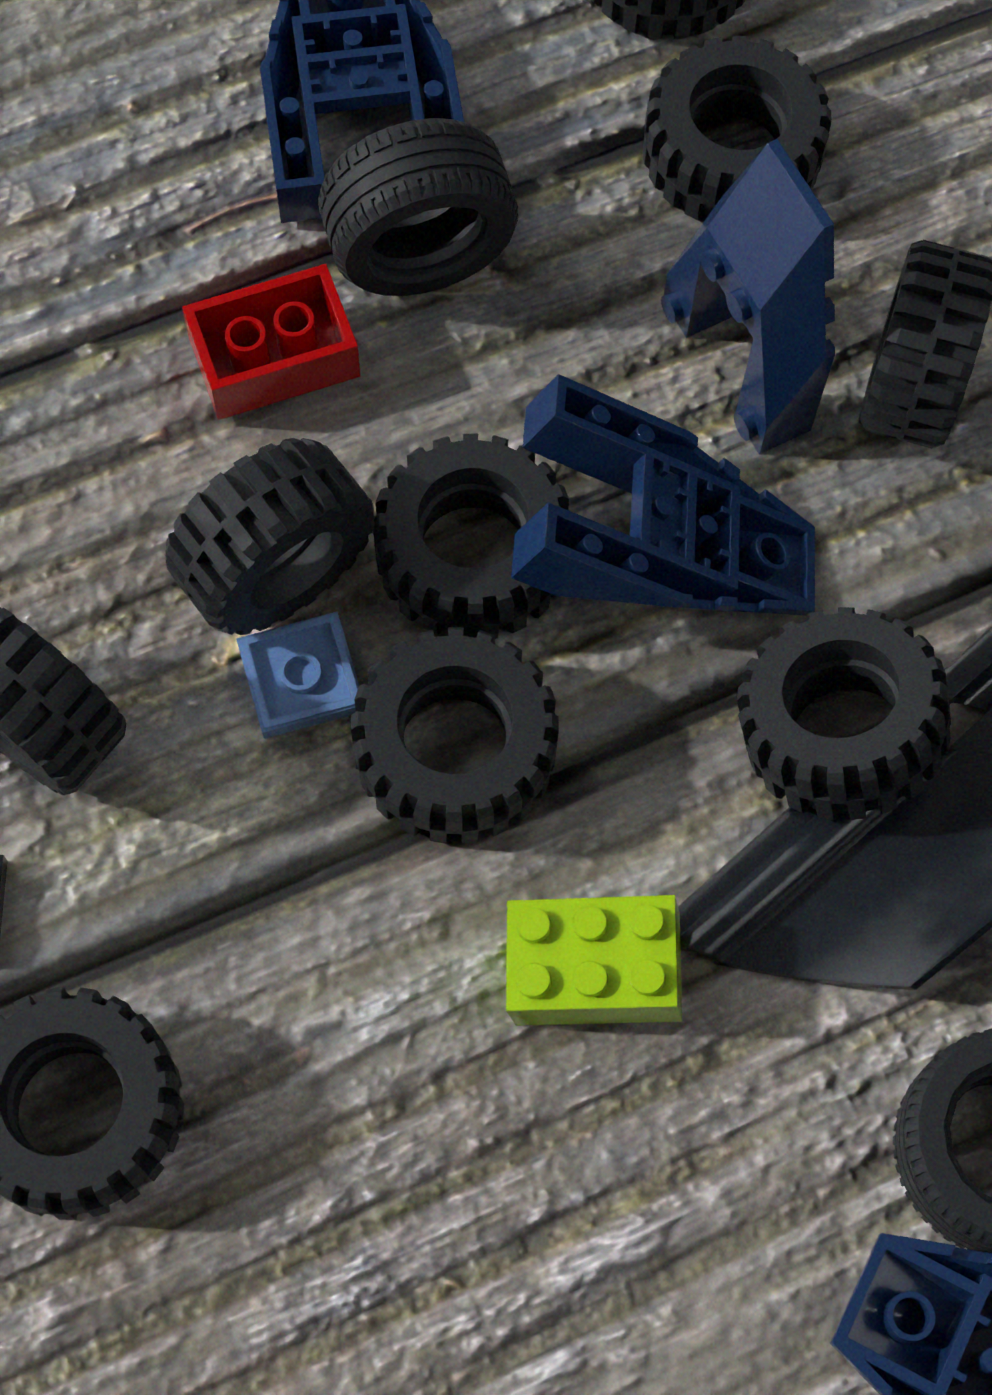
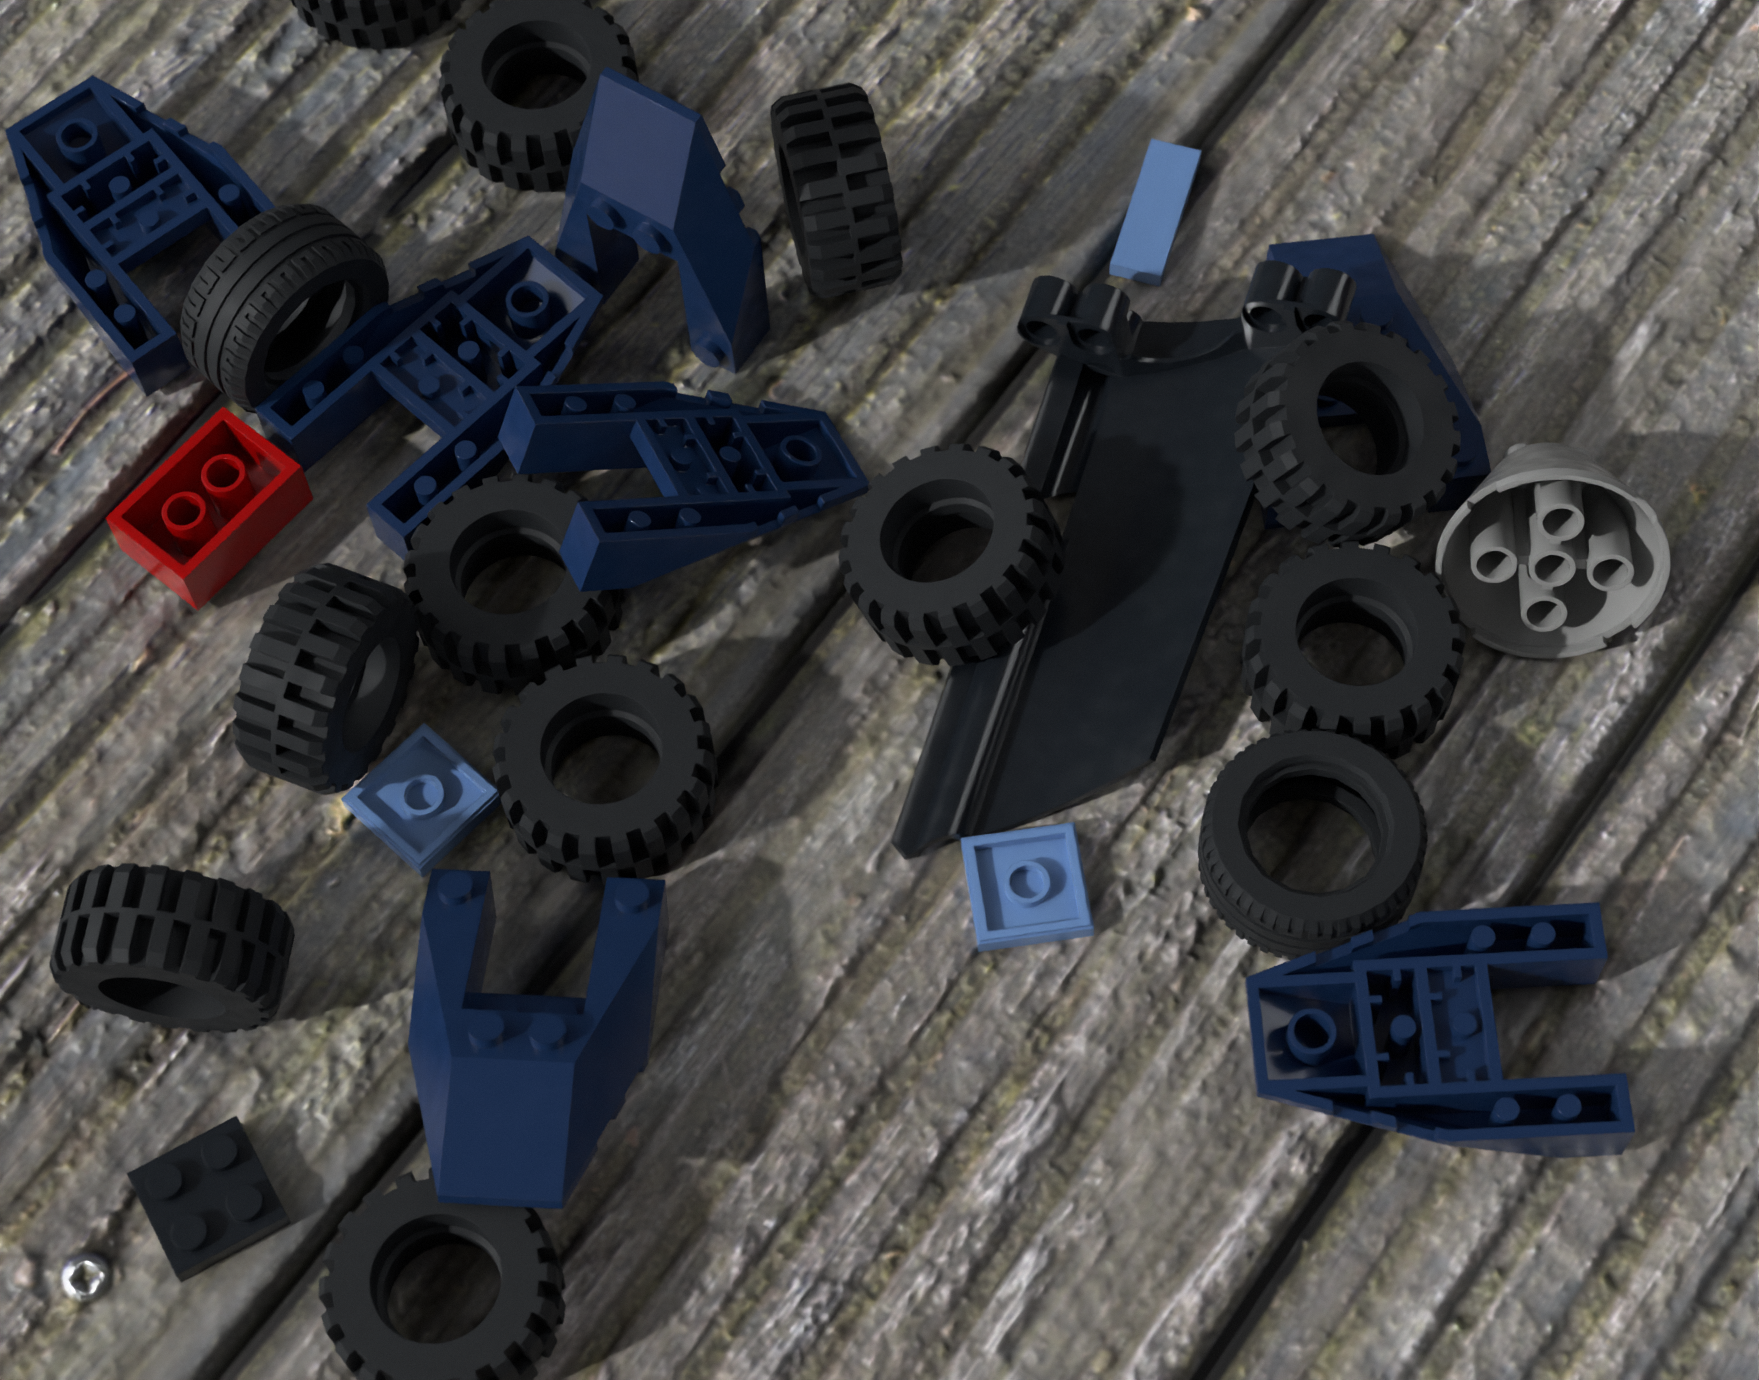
camera: 25 degrees left, 5 degrees down
lime brick [506,895,682,1026] -> none
none -> dark blue wedge [255,235,604,561]
none -> dark blue wedge [408,869,669,1209]
none -> medium blue tile [961,822,1094,952]

